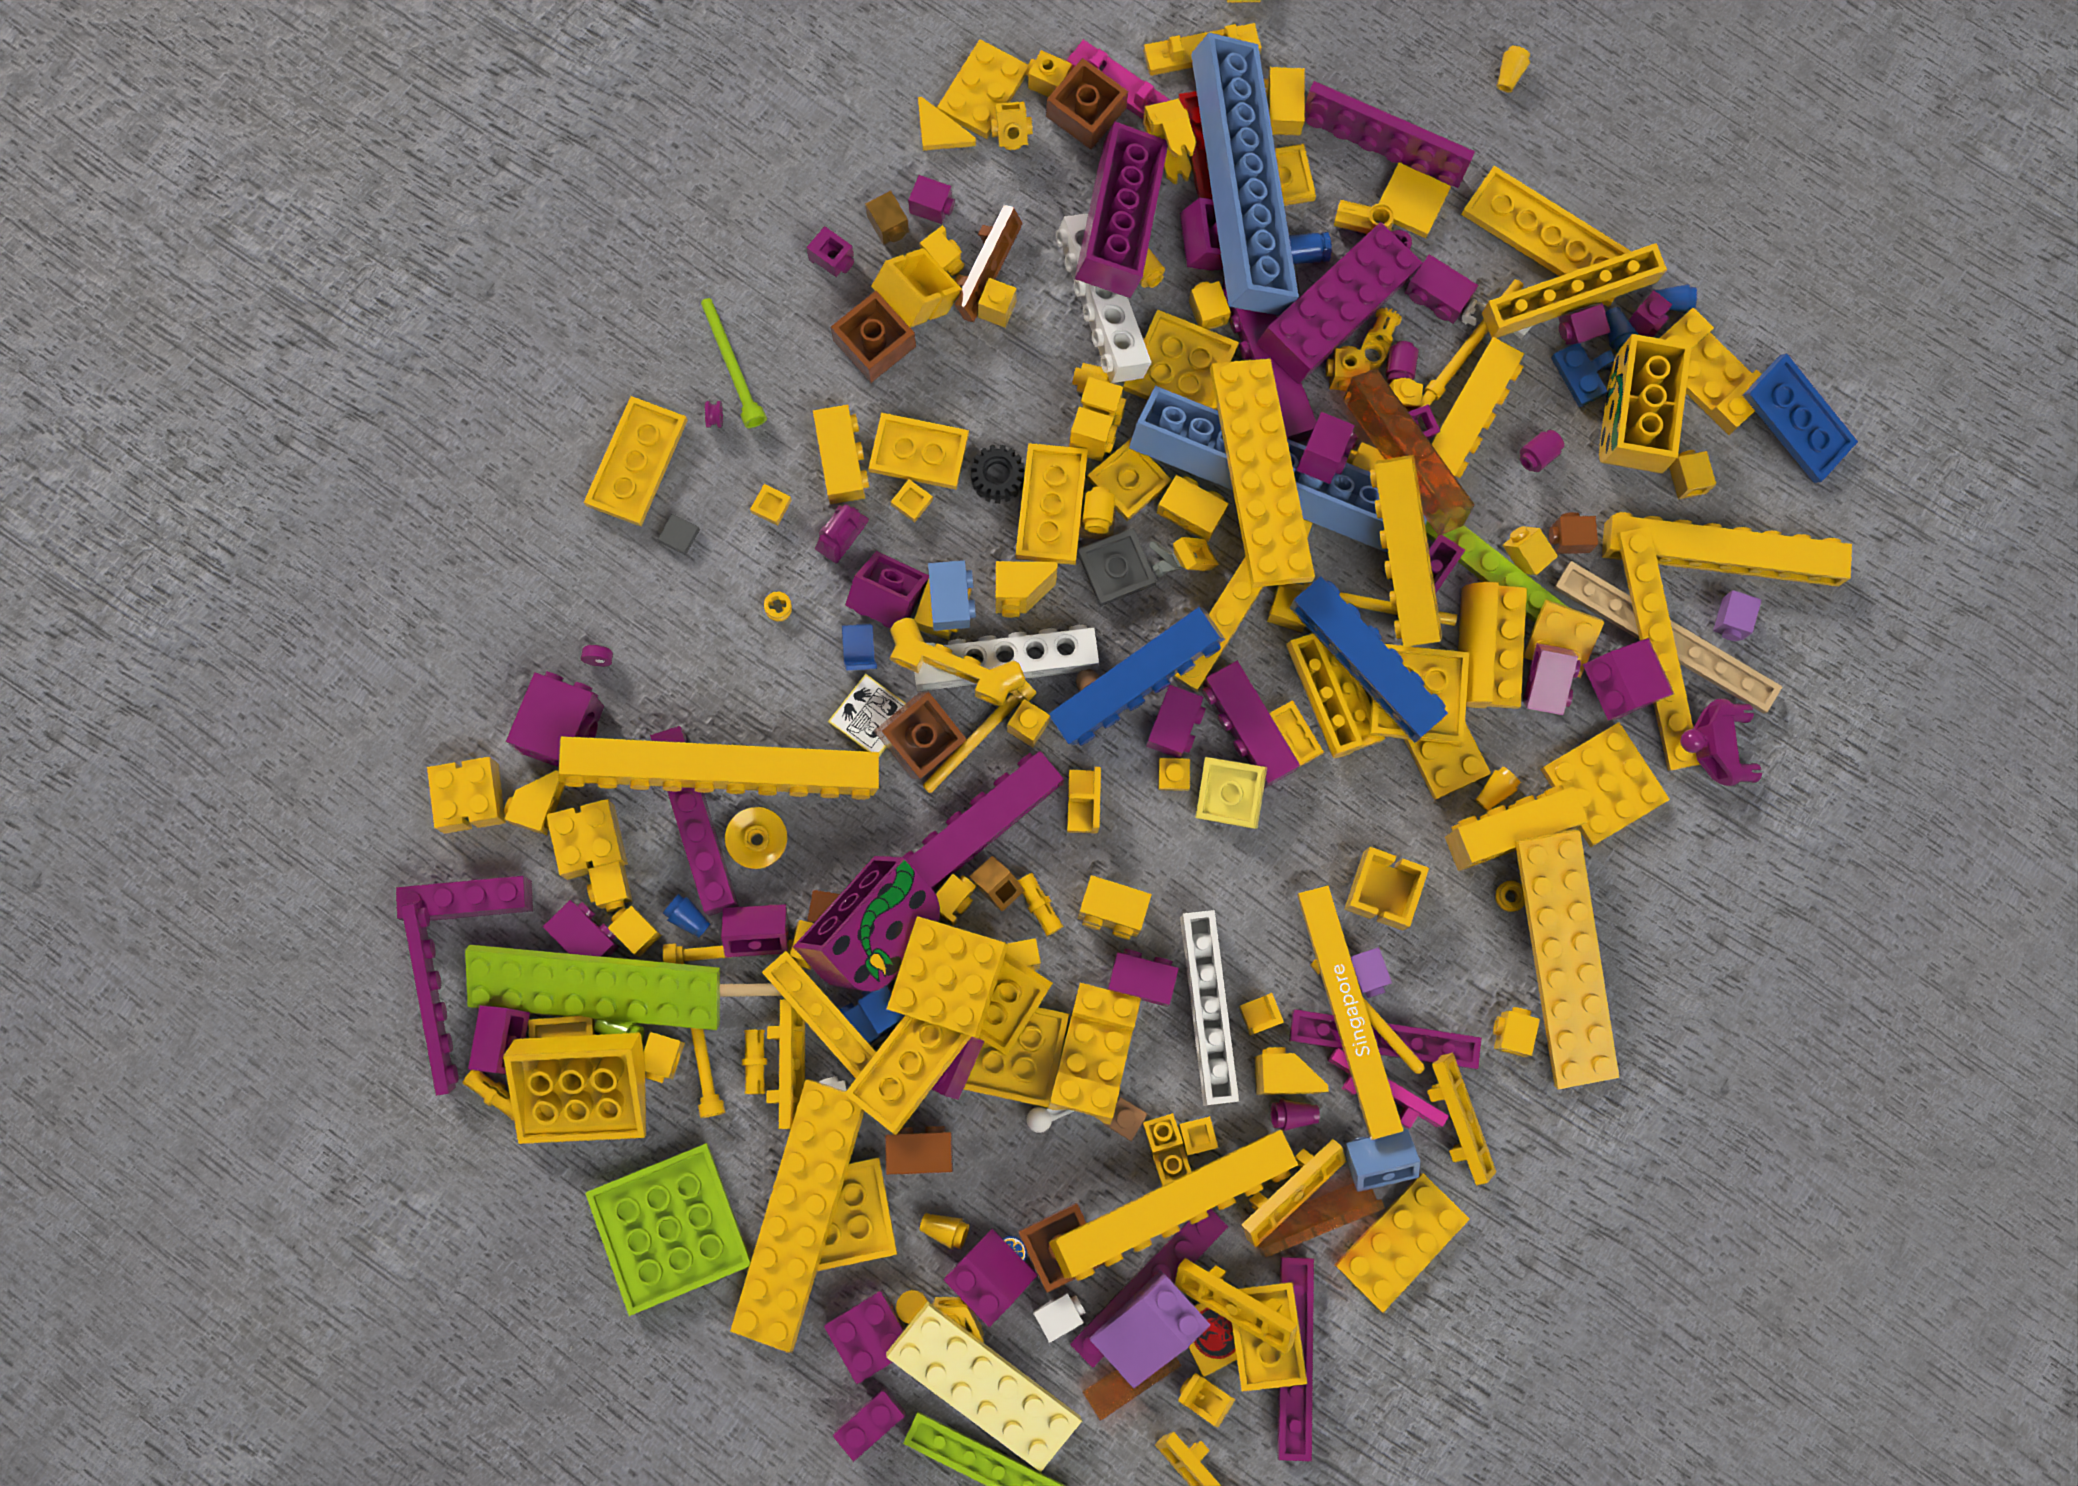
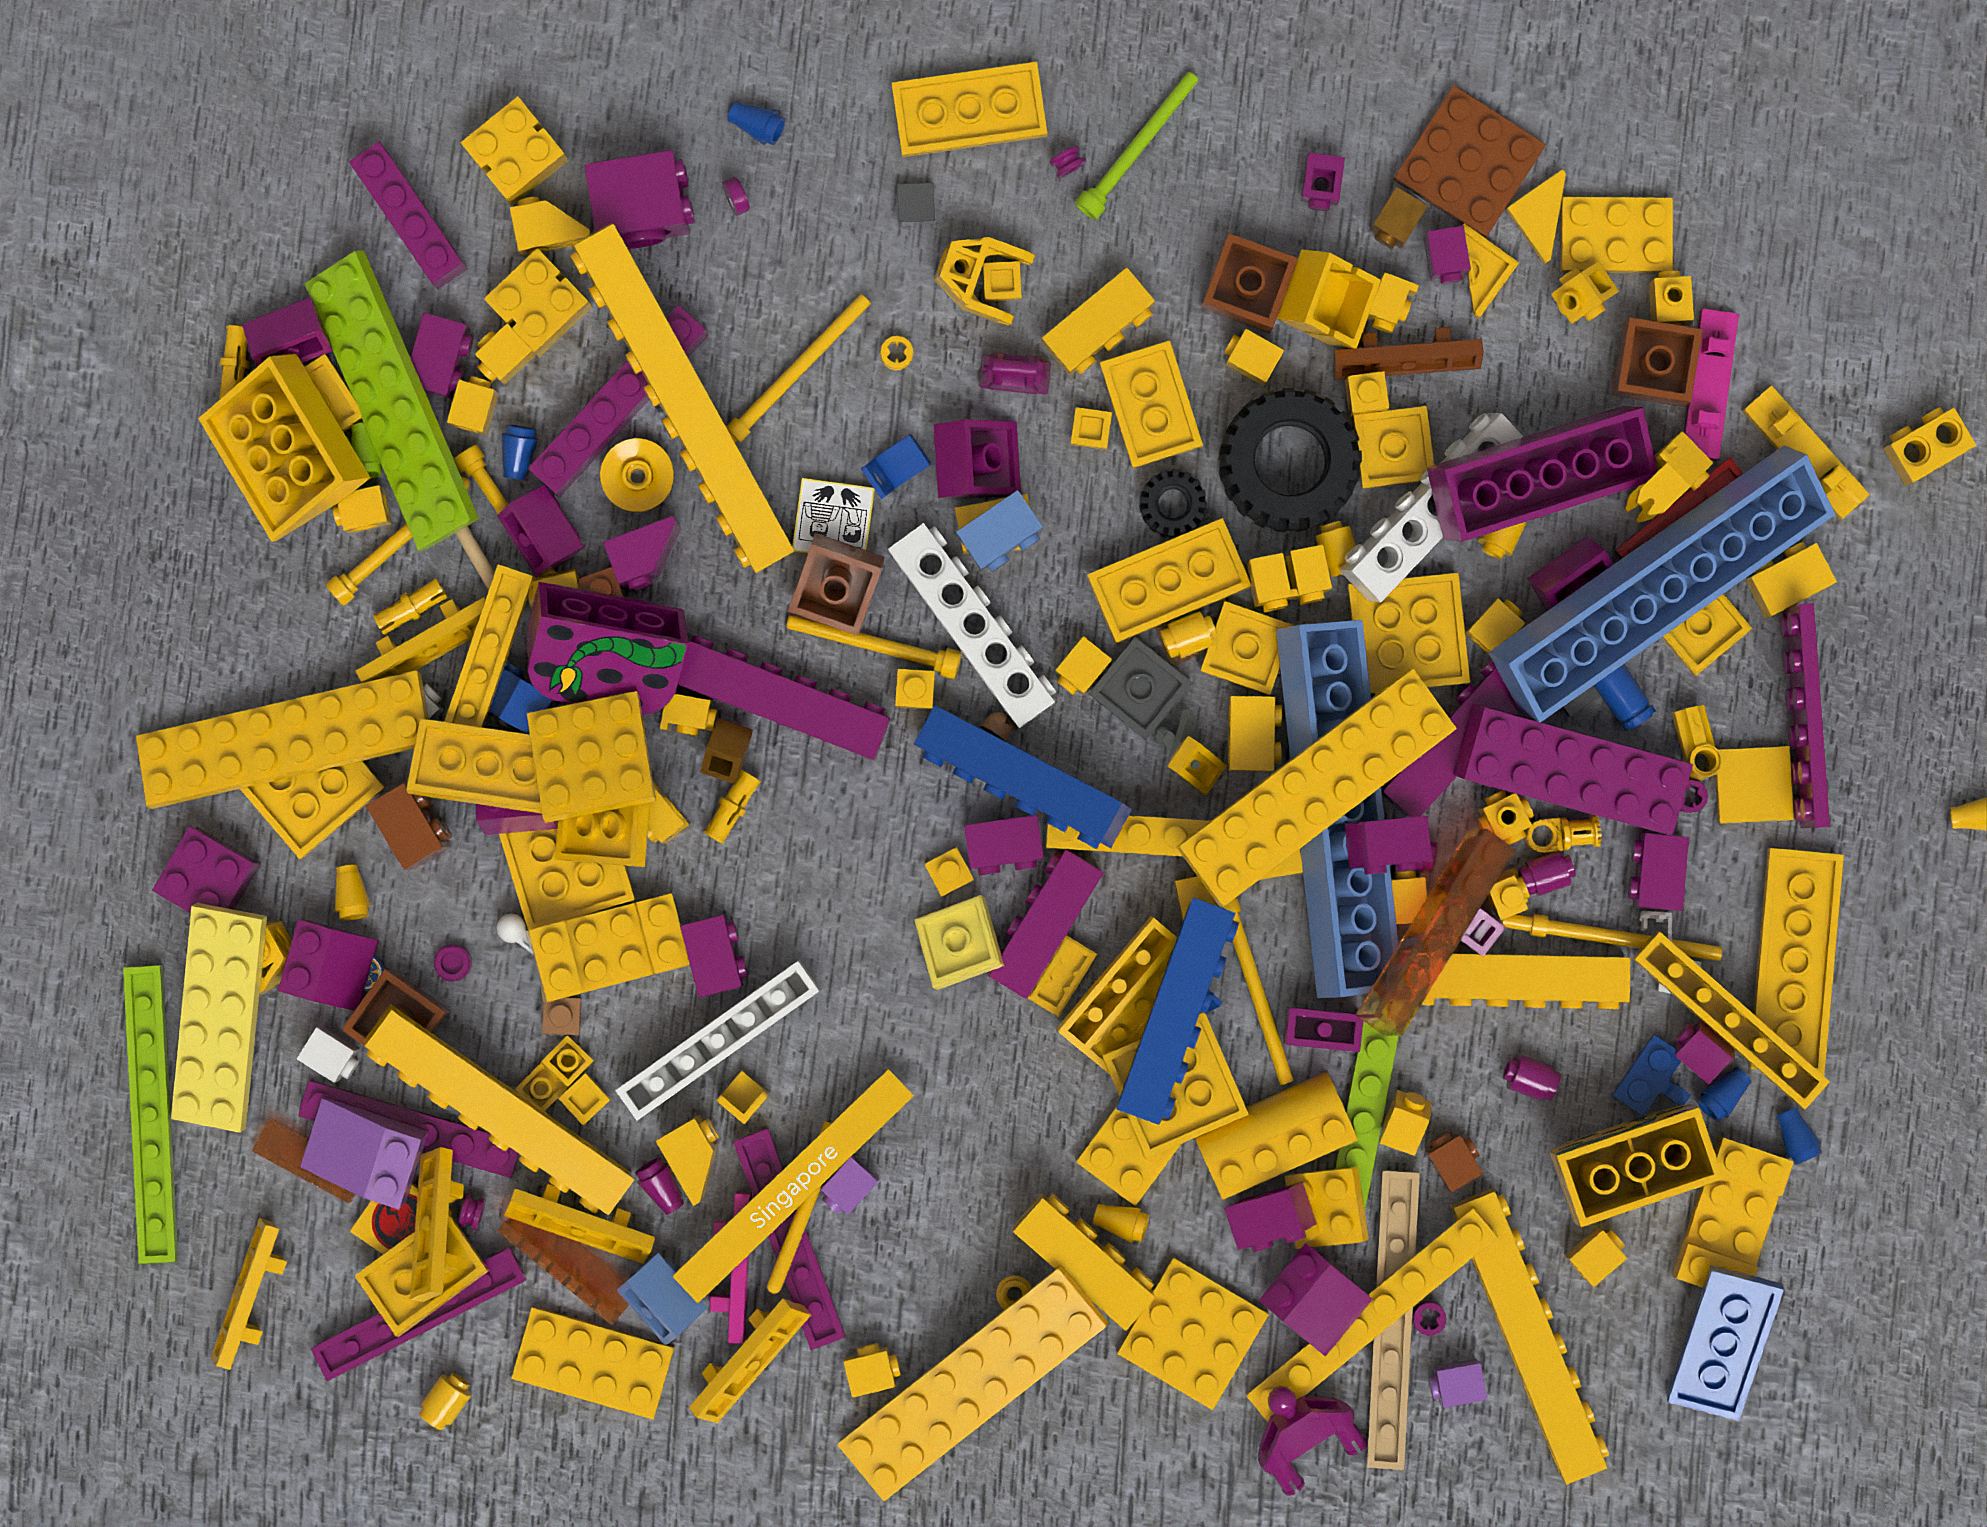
camera: 65 degrees right, 10 degrees up
magenta plate [401,901,459,1096] -> none
lime plate [585,1143,751,1316] -> none
magenta brick [832,1386,906,1462] -> none
yellow plate [890,618,1026,706] -> none
yellow tile [896,1290,928,1324] -> none
yellow slope [996,561,1058,618] -> none
yellow panel [1067,767,1101,833] -> none
yellow piece [1077,875,1152,940] -> none
yellow bracket [1178,1373,1236,1428] -> none
yellow piece [1344,847,1429,931] -> none
yellow brick [1370,455,1442,647] -> none
magenta brick [1629,290,1672,337] -> none
none -> yellow brick [419,1373,472,1430]
none -> magenta tile [434,944,472,982]
none -> magenta bush [459,1194,486,1231]
none -> magenta slope [603,516,681,592]
none -> yellow bar [726,294,871,443]
none -> blue cone [728,101,785,145]
none -> yellow piece [934,237,1035,326]
none -> yellow brick [1055,636,1112,695]
none -> black tyre [1218,388,1362,532]
none -> yellow brick [1224,329,1284,387]
none -> yellow plate [1352,406,1434,489]
none -> dark orange plate [1393,85,1546,238]
none -> magenta bush [1412,1301,1446,1336]
none -> yellow tile [1462,223,1519,319]

